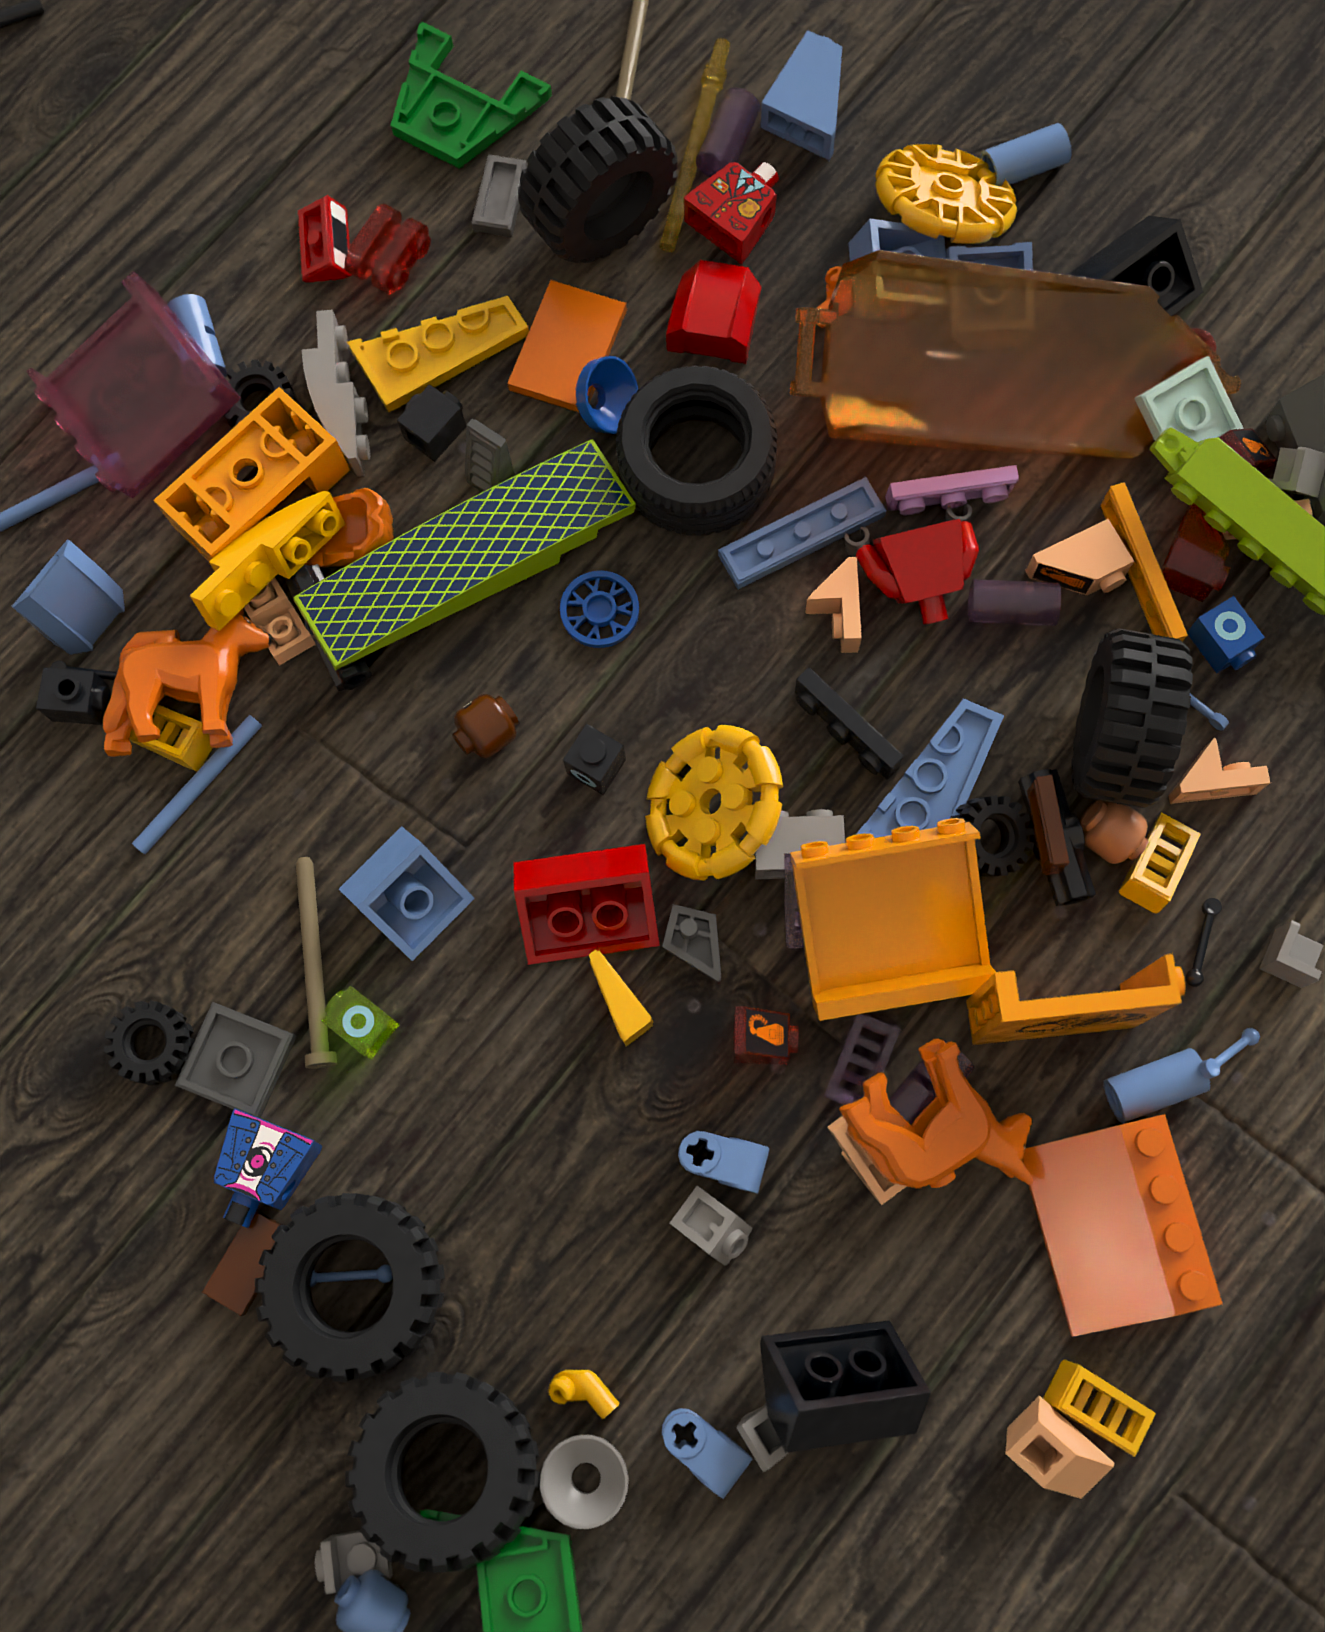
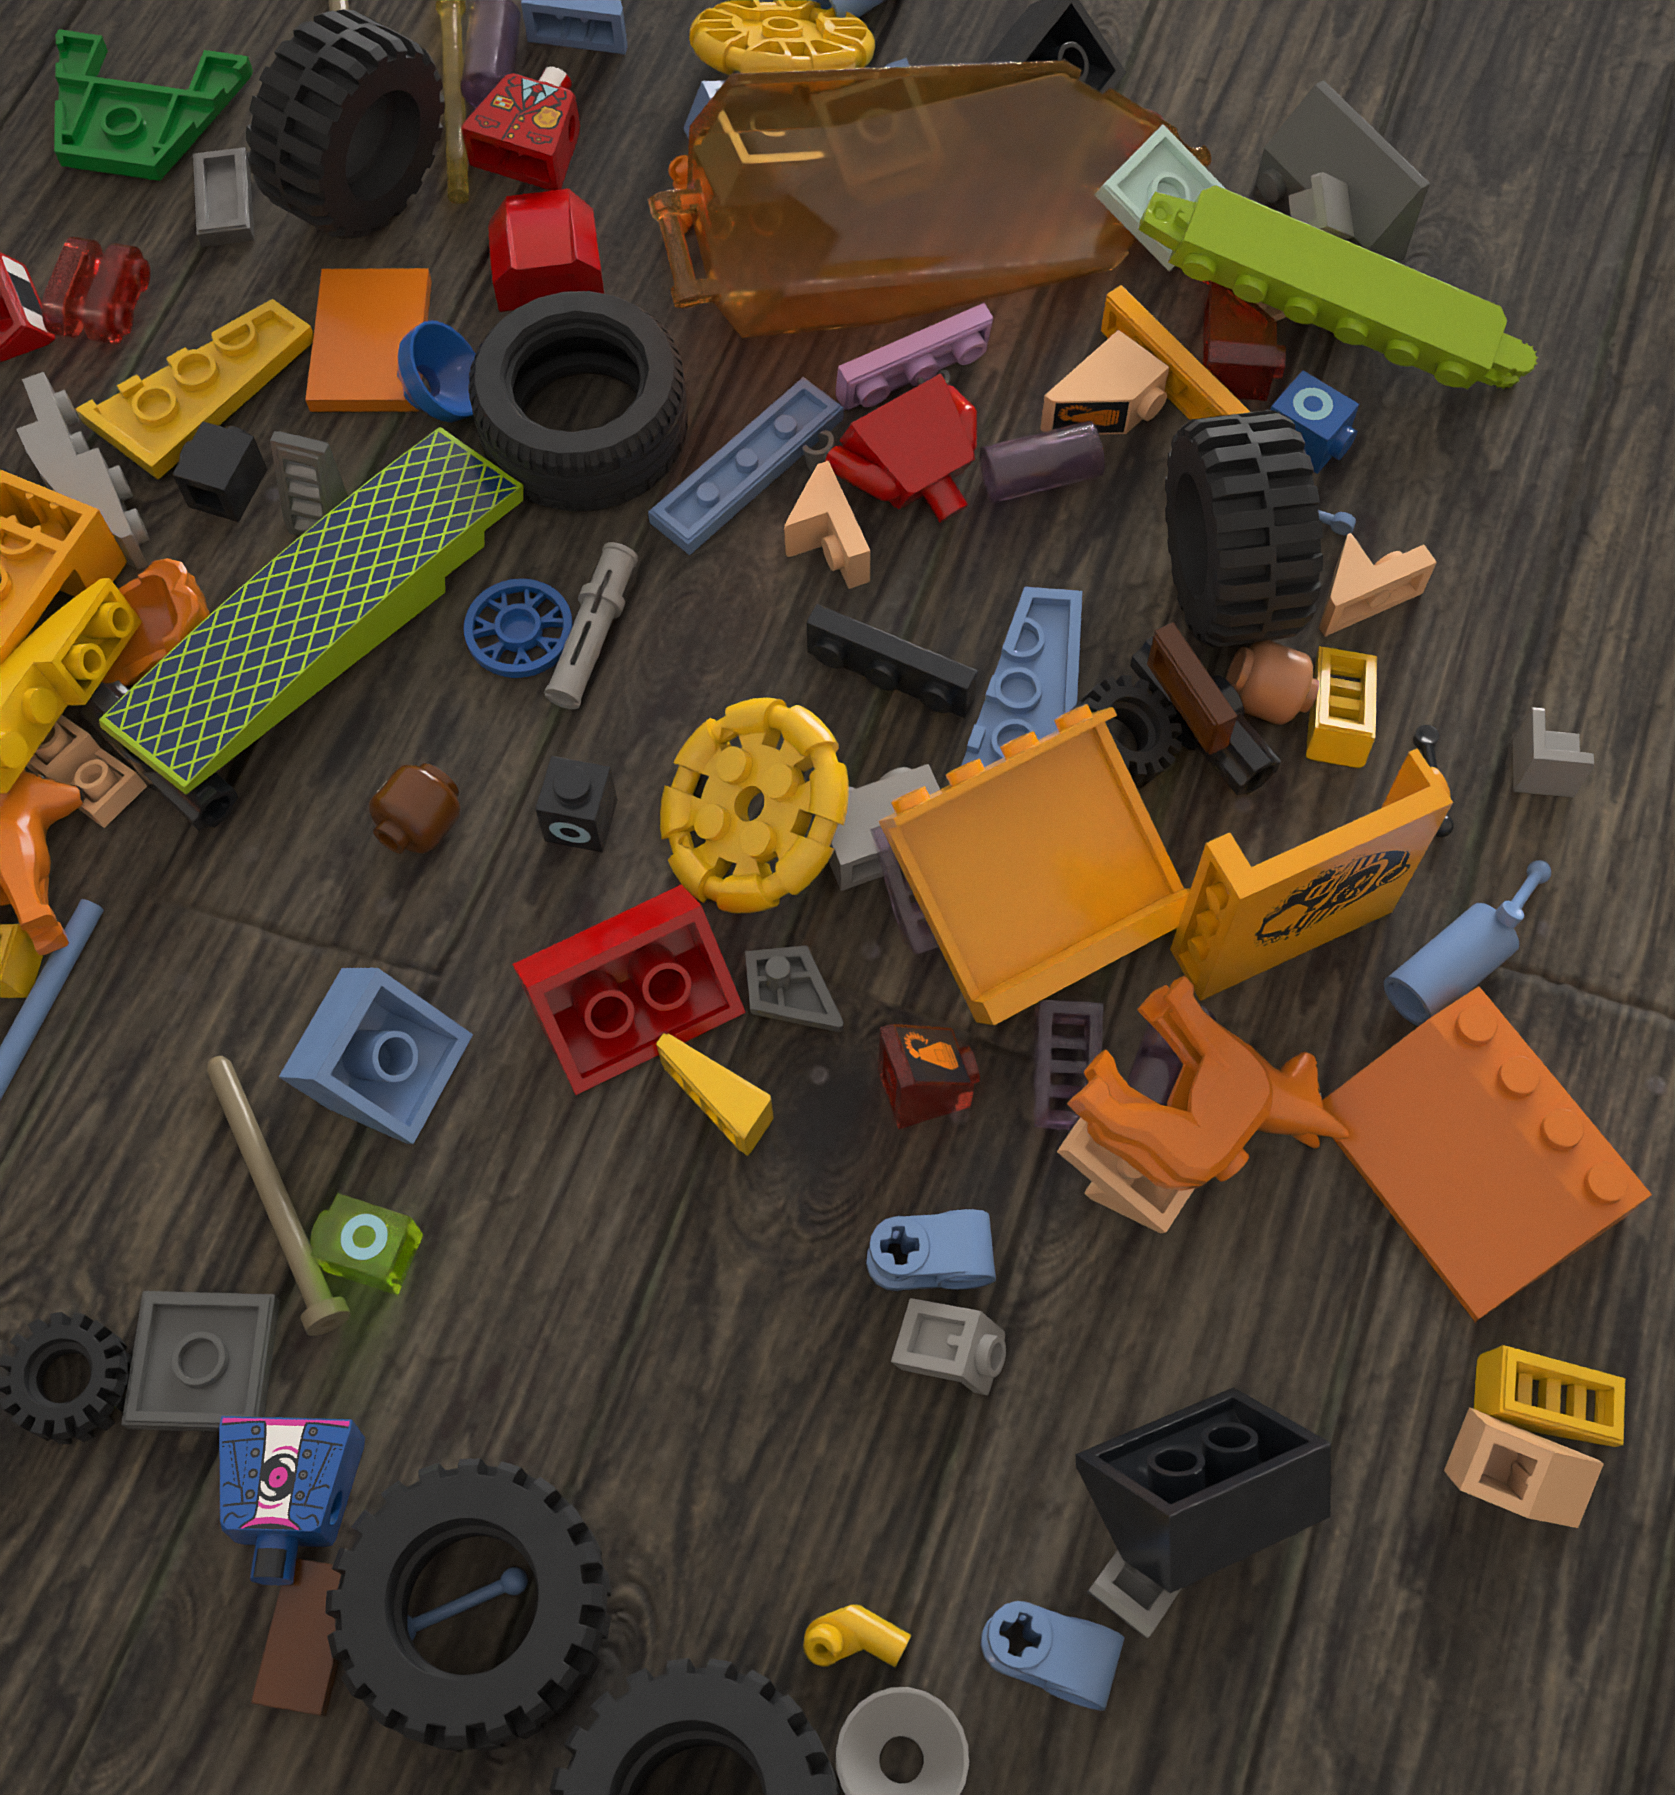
camera: 25 degrees left, 10 degrees down
none -> light grey pin [544,542,638,709]

